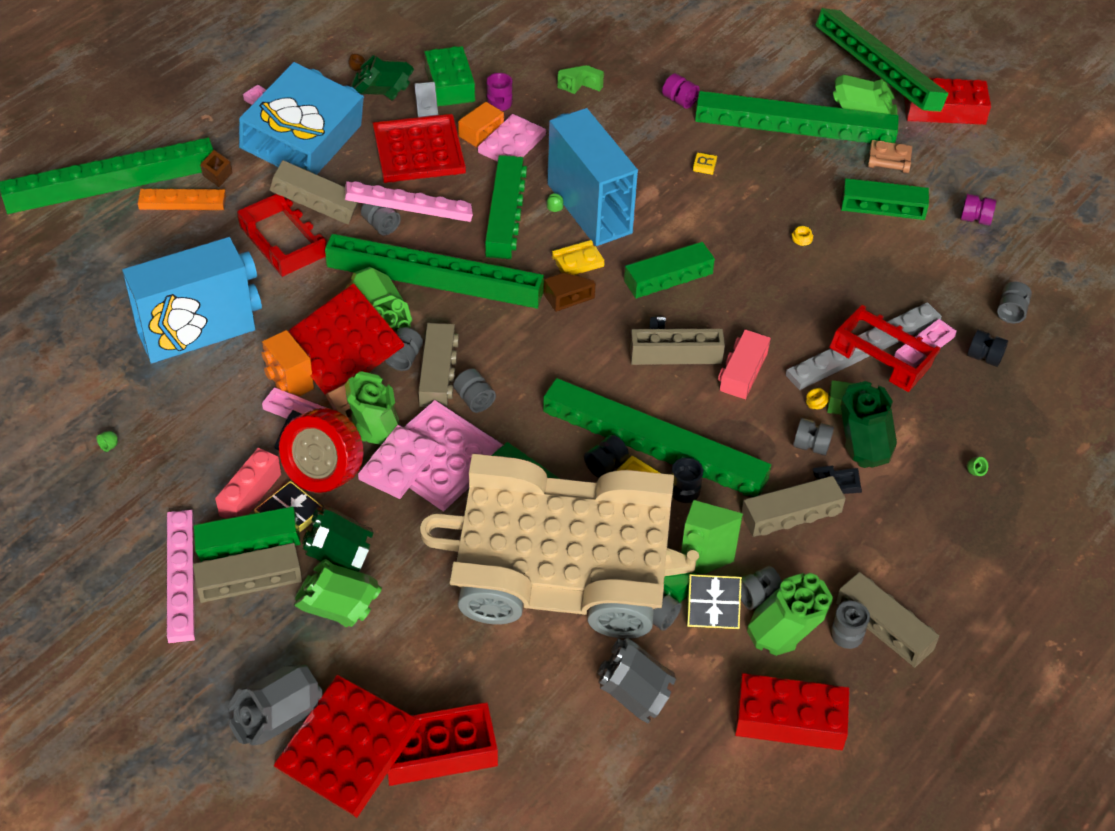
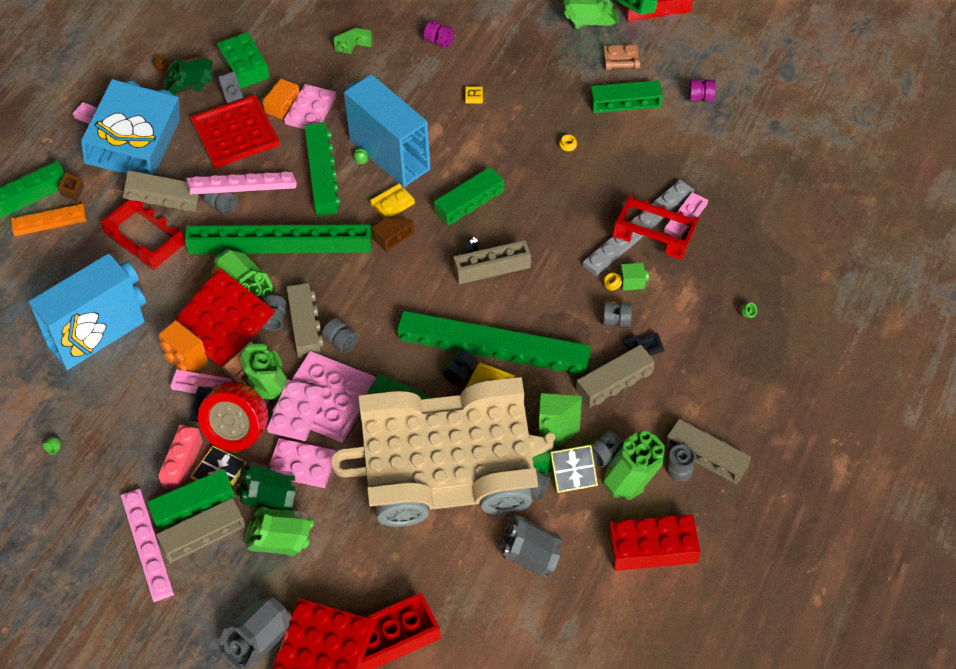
camera: 10 degrees left, 5 degrees up
magenta wheel [487,73,513,111] -> none
black wheel [671,458,704,503] -> none
green brick [695,91,899,143] -> none
coral brick [718,330,771,400] -> none
dark green brick [840,381,897,468] -> none
black wheel [967,329,1009,367] -> none
dark grey wheel [997,282,1032,324] -> none
none -> bright pink plate [269,438,336,488]

